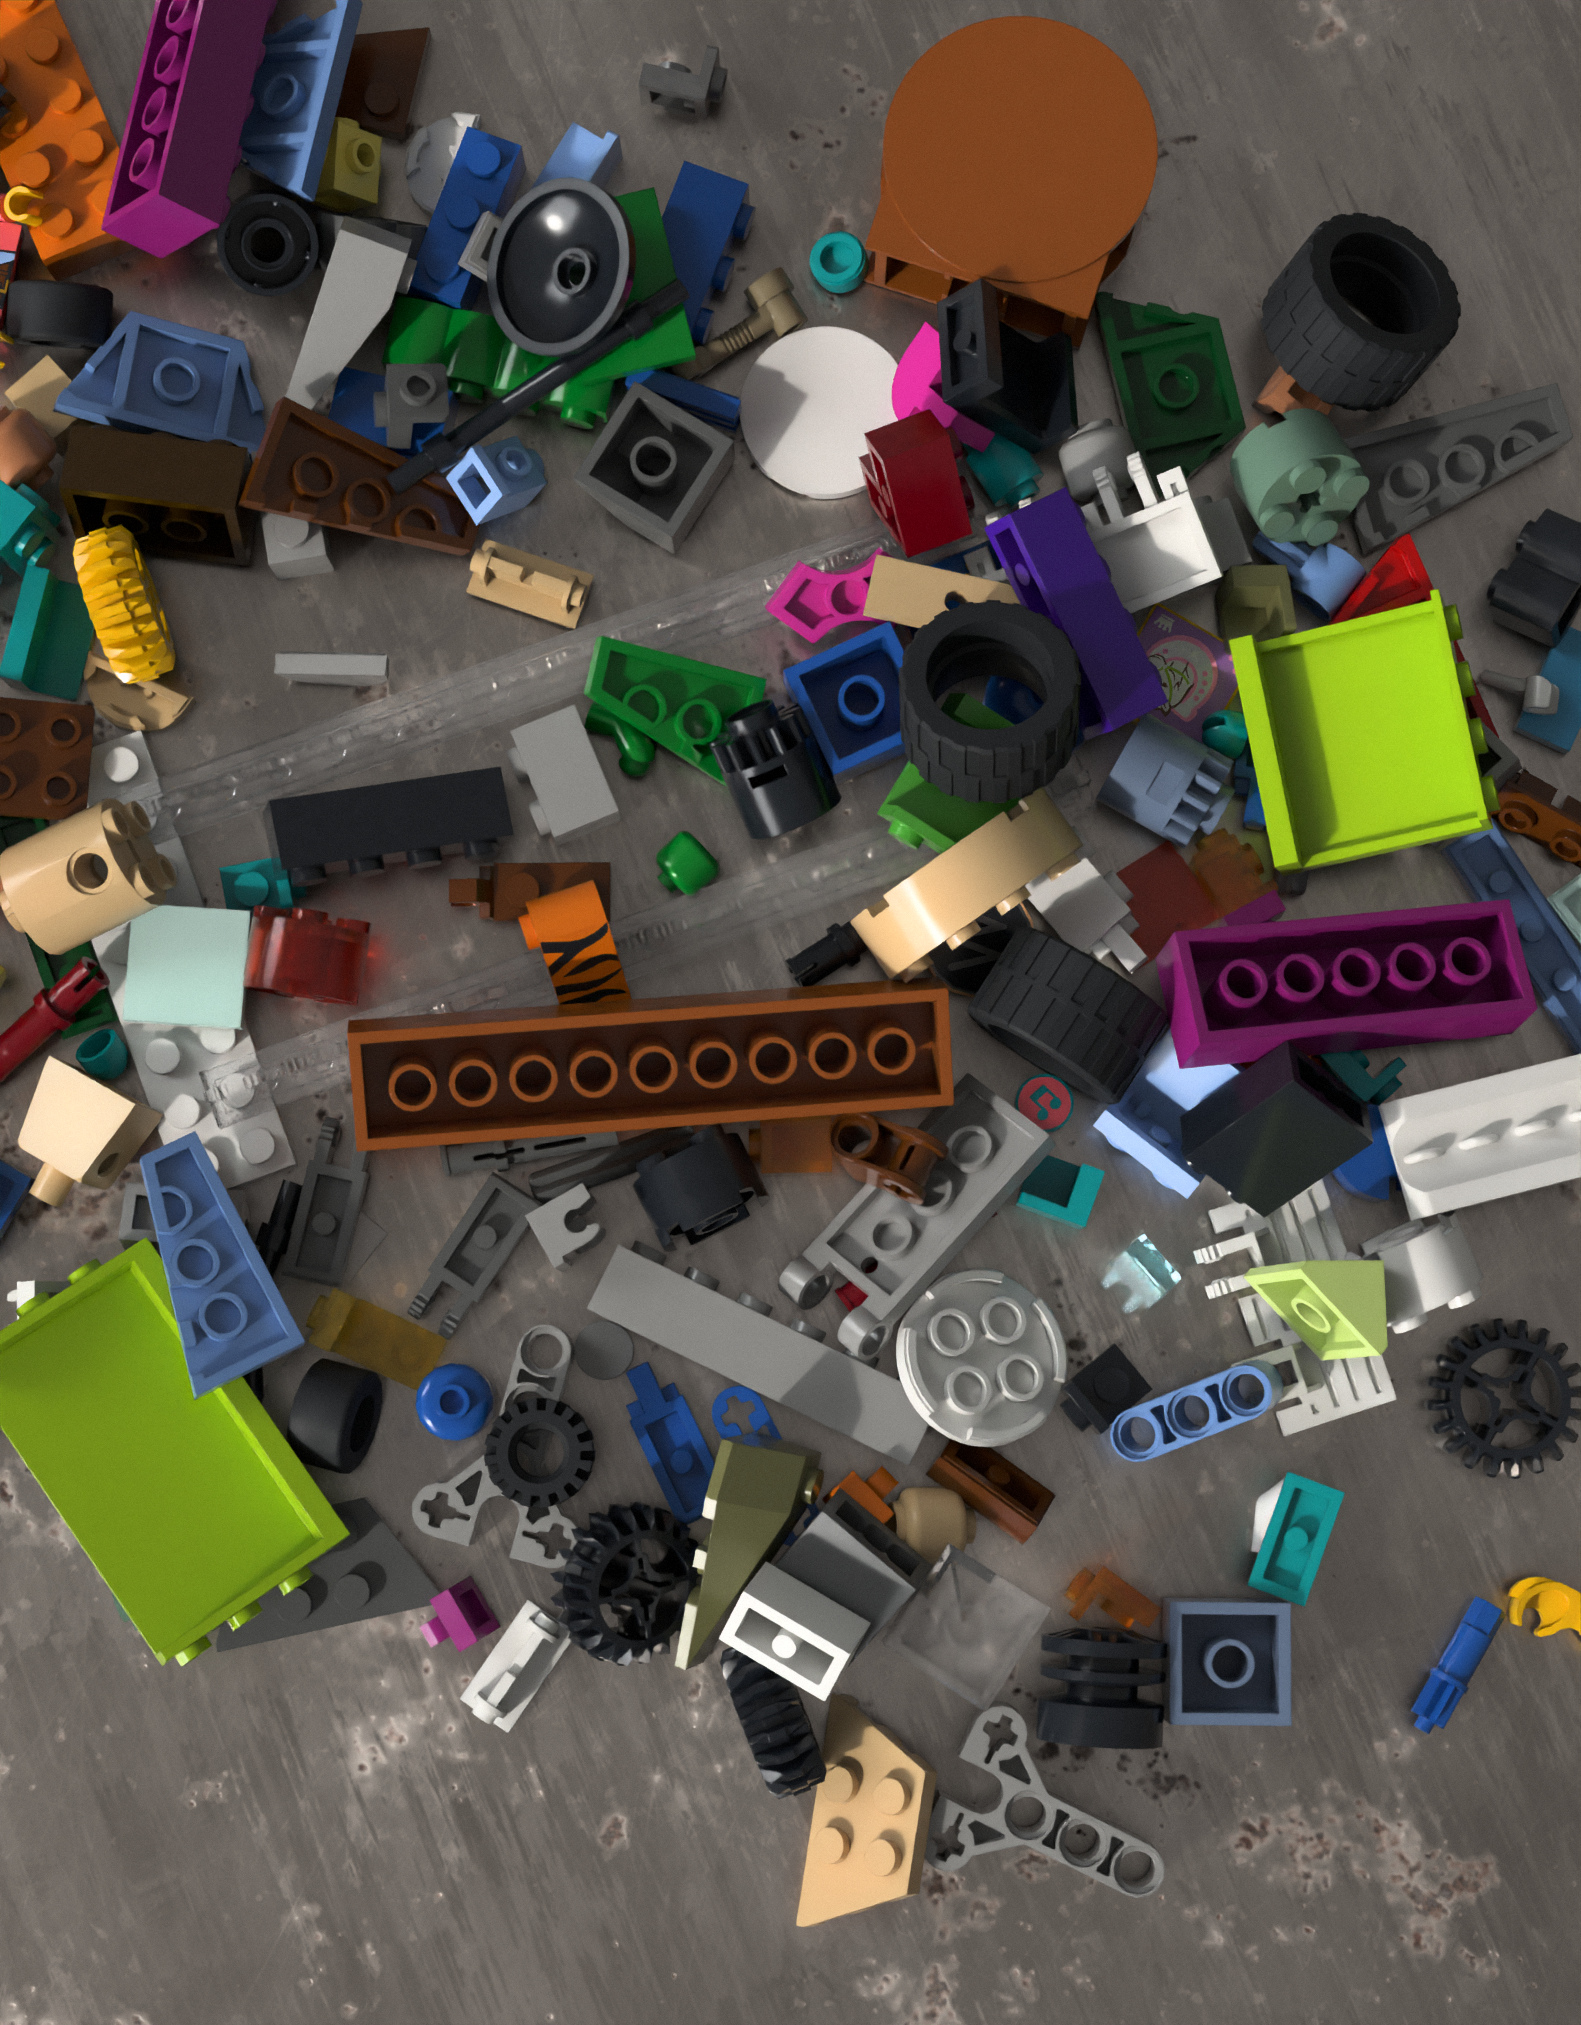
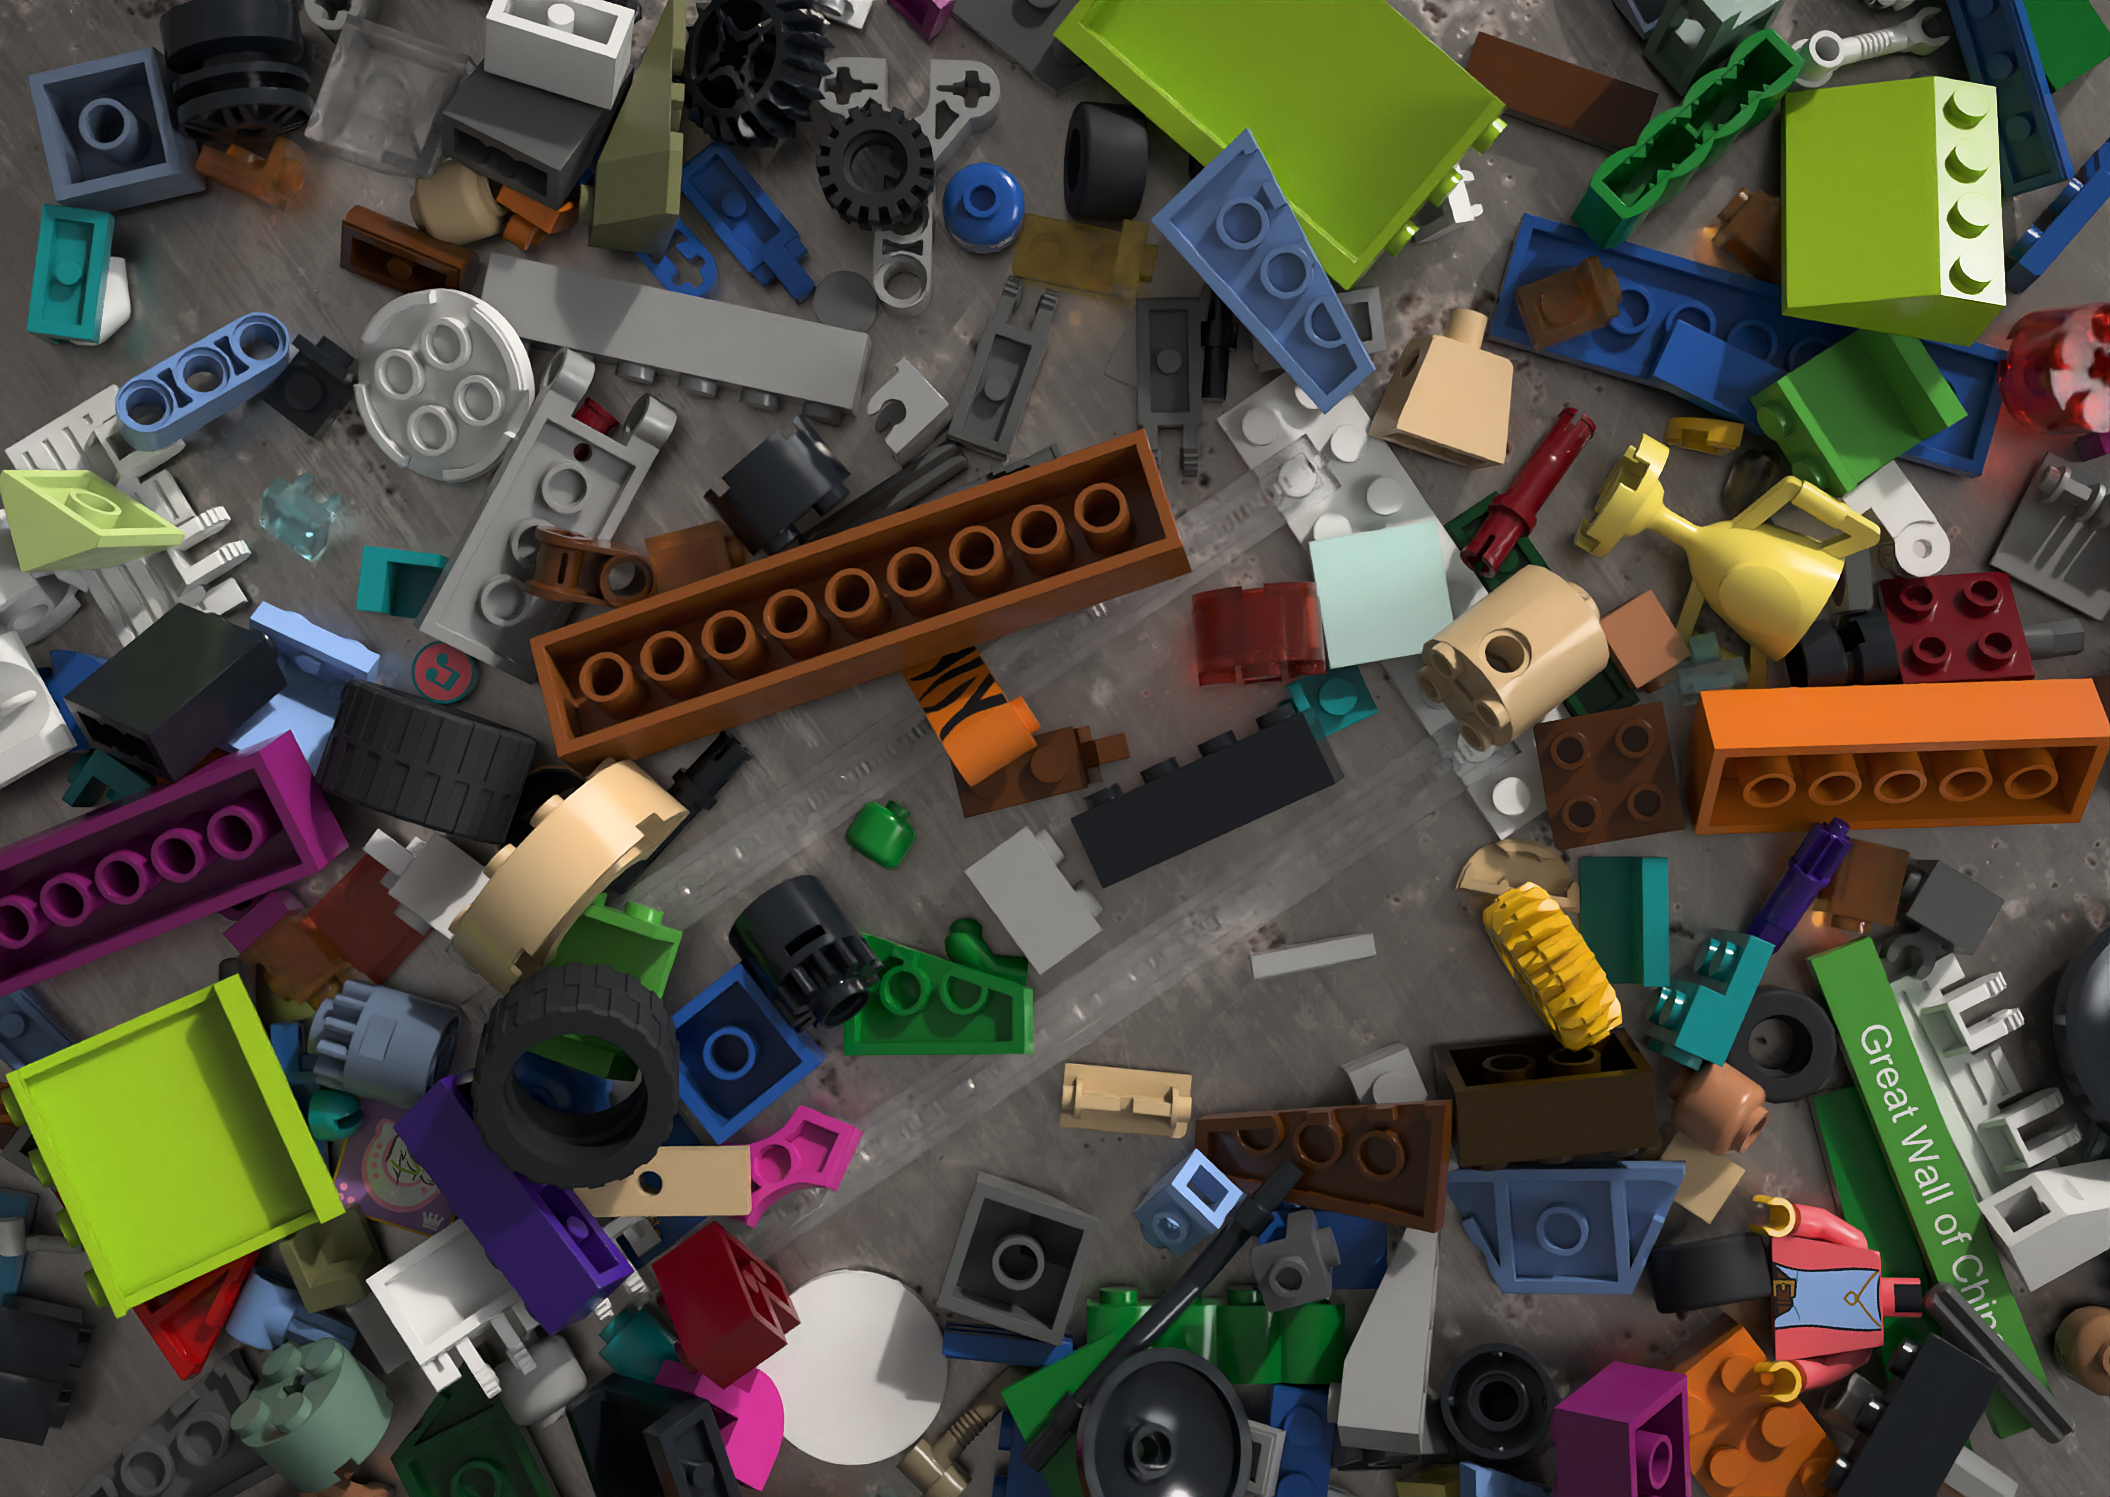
camera: 170 degrees right, 5 degrees up
teal hinge [76,1029,128,1081] -> none

